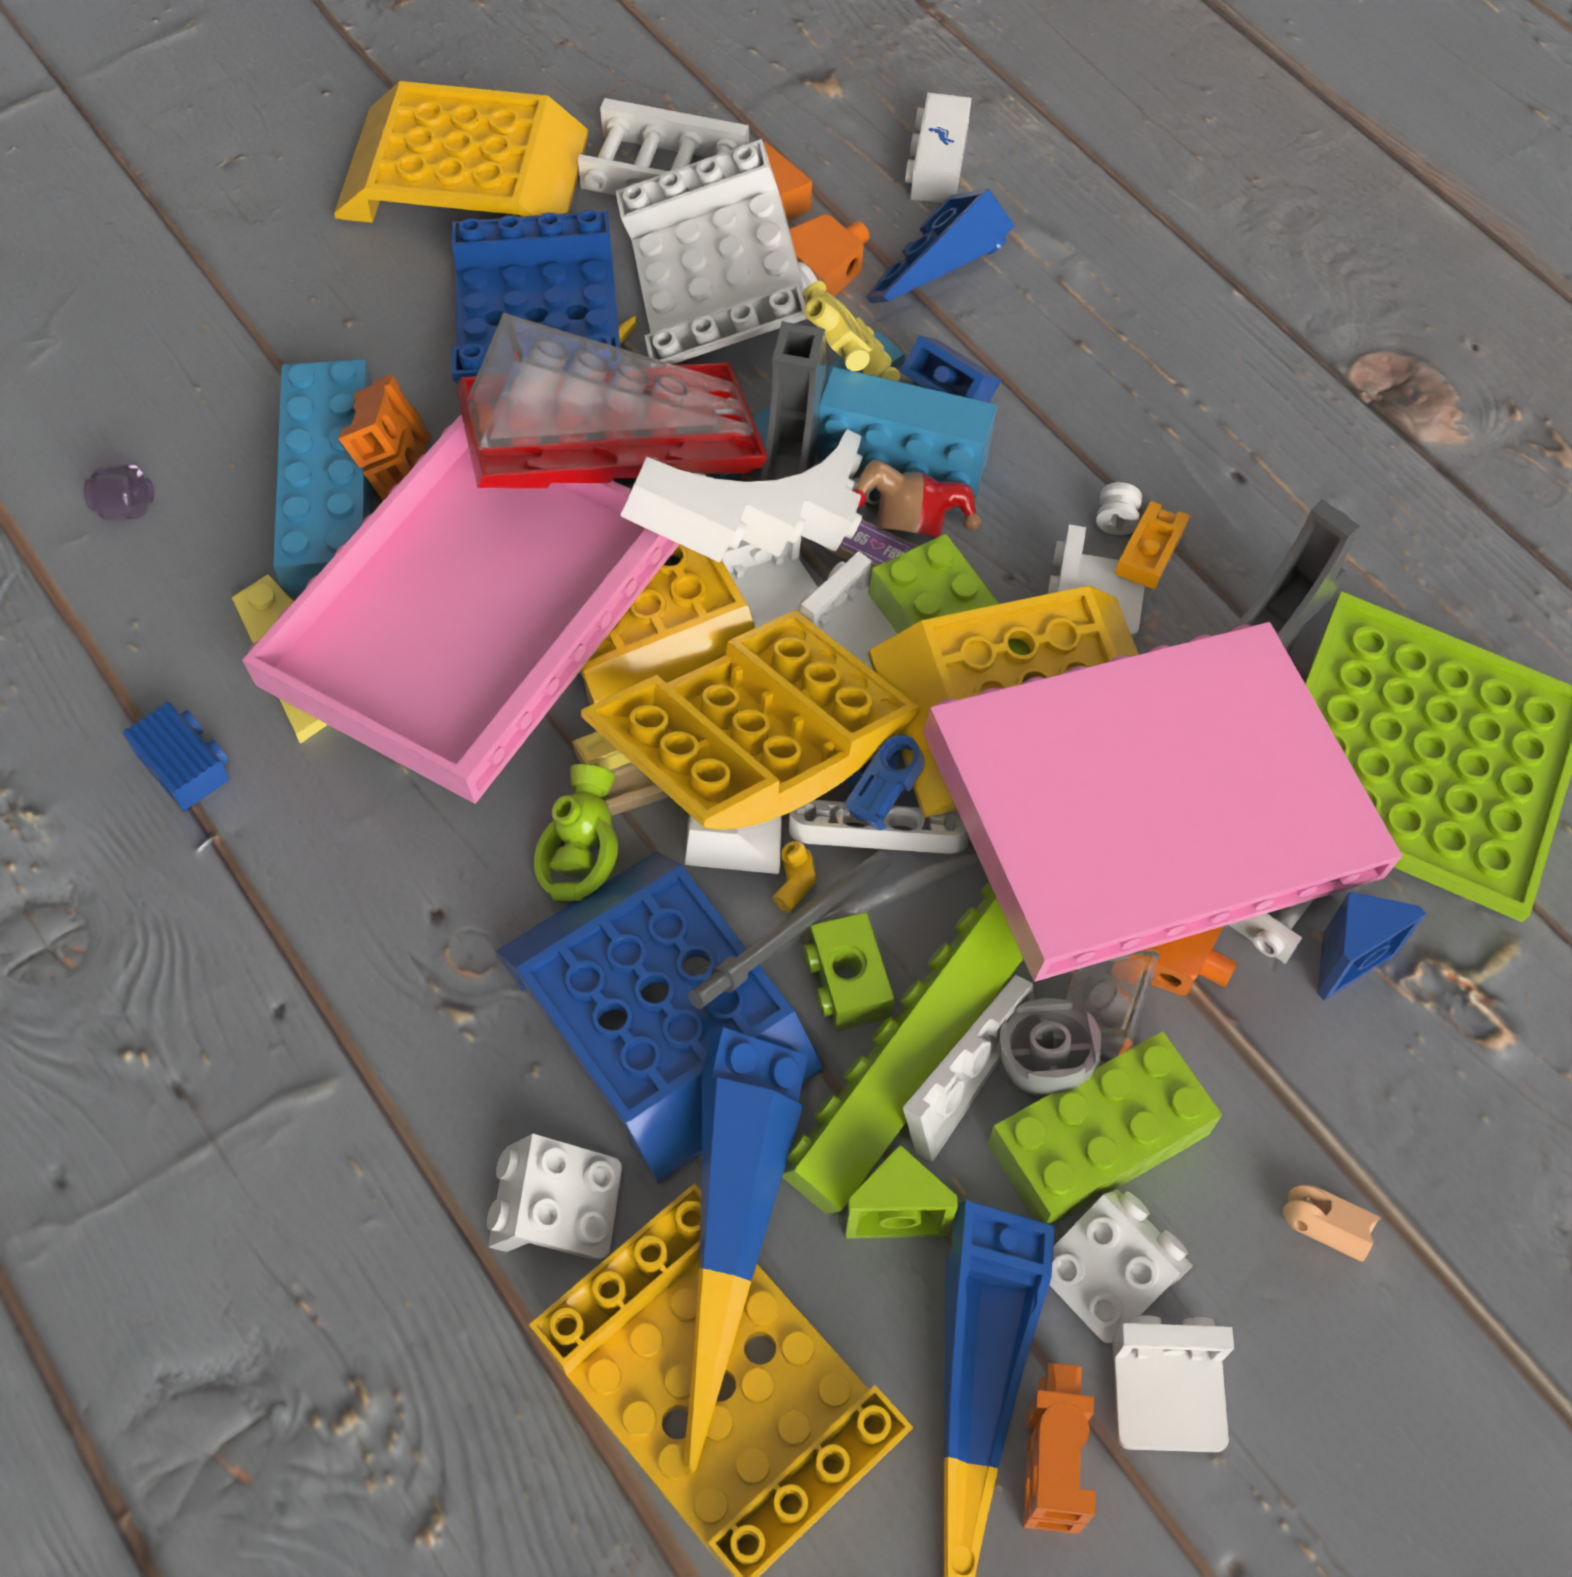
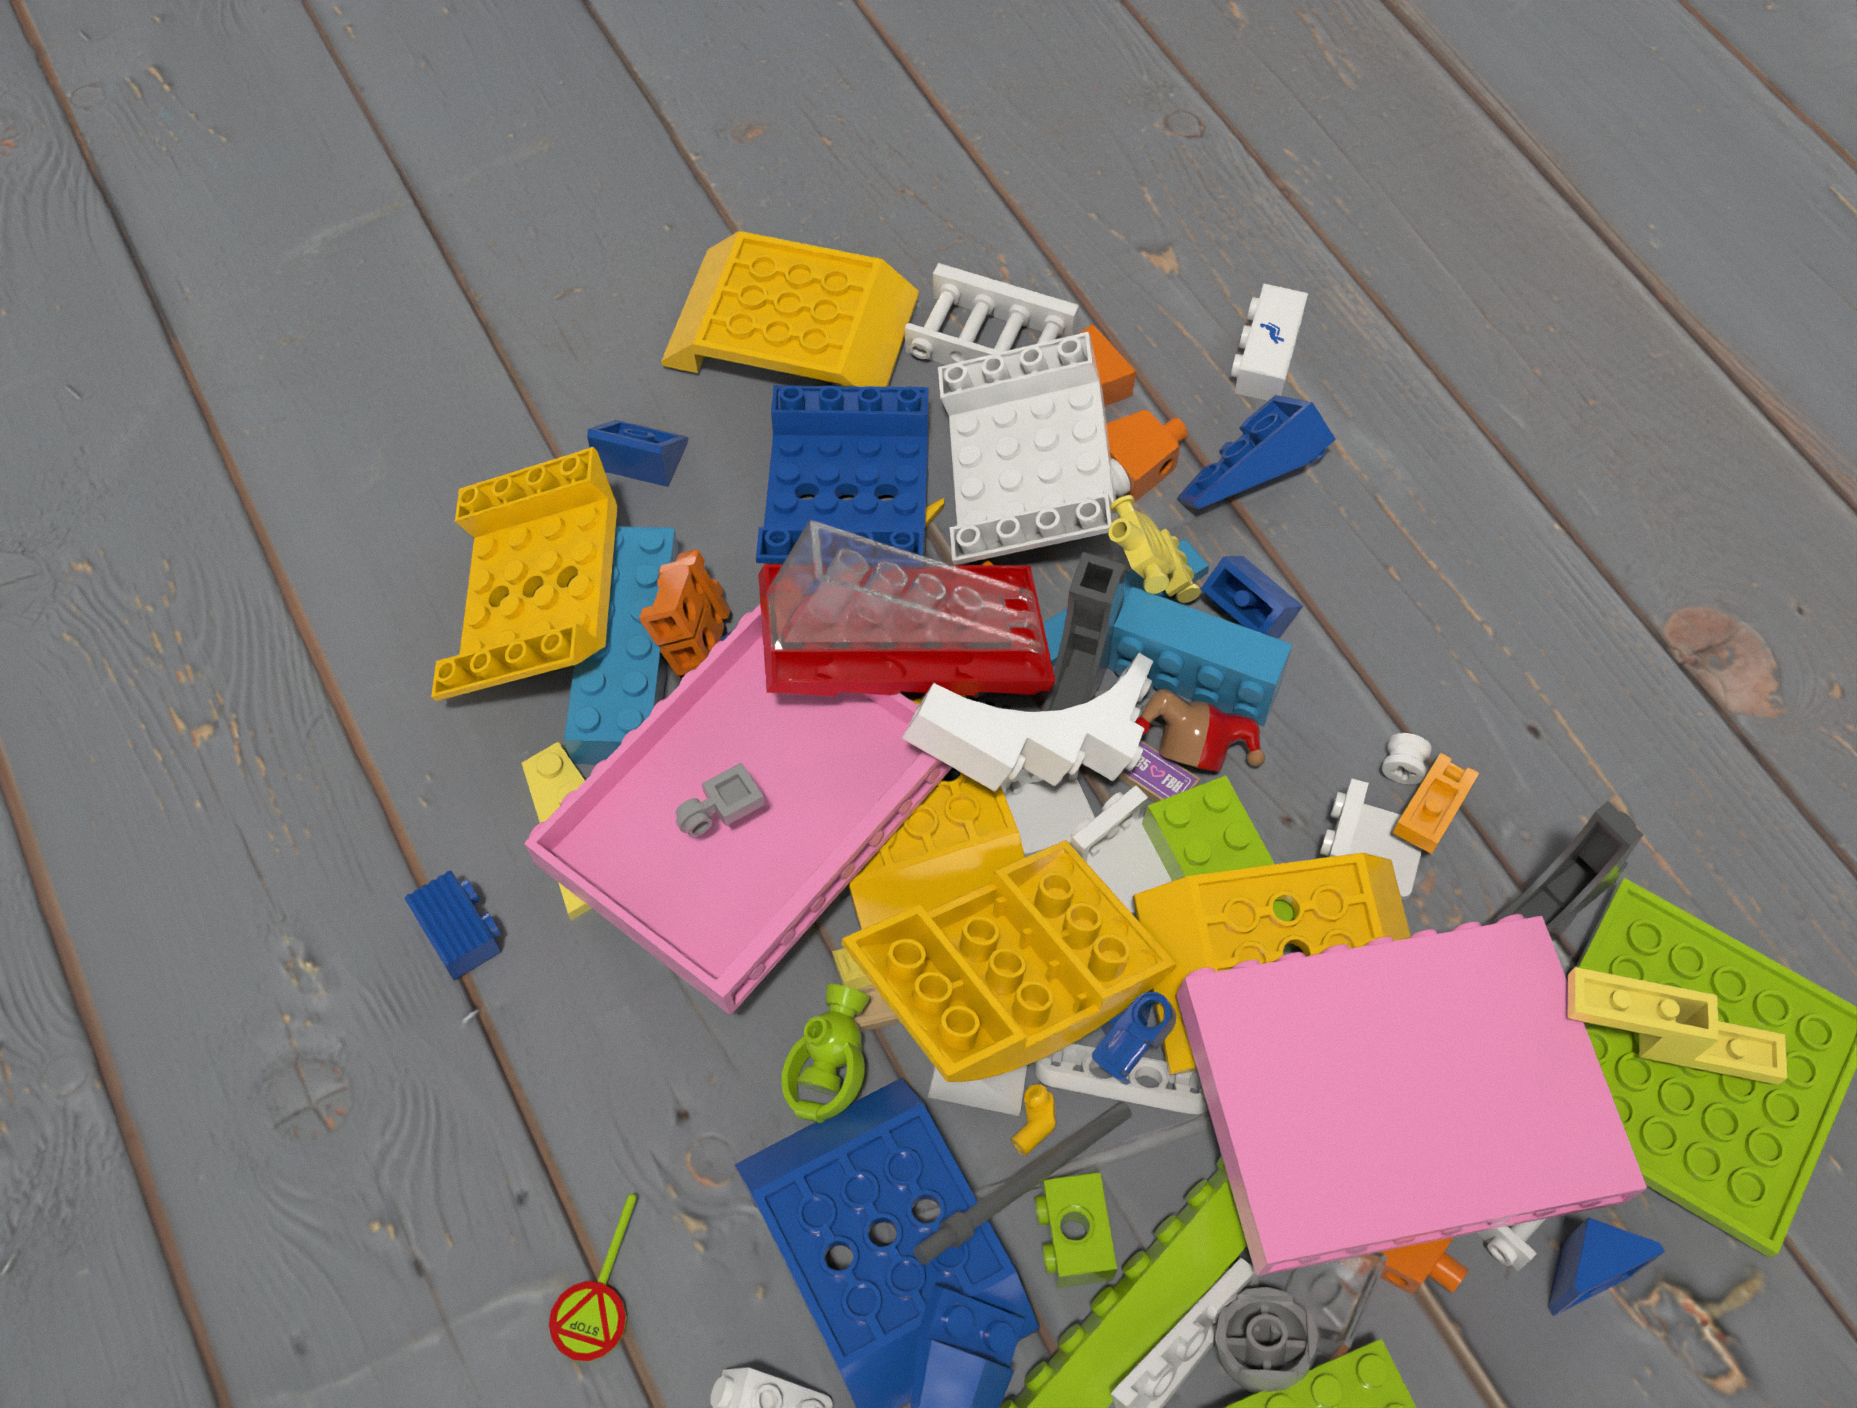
camera: 10 degrees right, 0 degrees up
clear purple head [84,464,154,521] -> none
none -> yellow slope [431,447,617,701]
none -> piece [549,1194,636,1362]
none -> blue slope [587,420,688,487]
none -> light grey plate [675,763,765,837]
none -> light yellow bracket [1568,967,1787,1085]

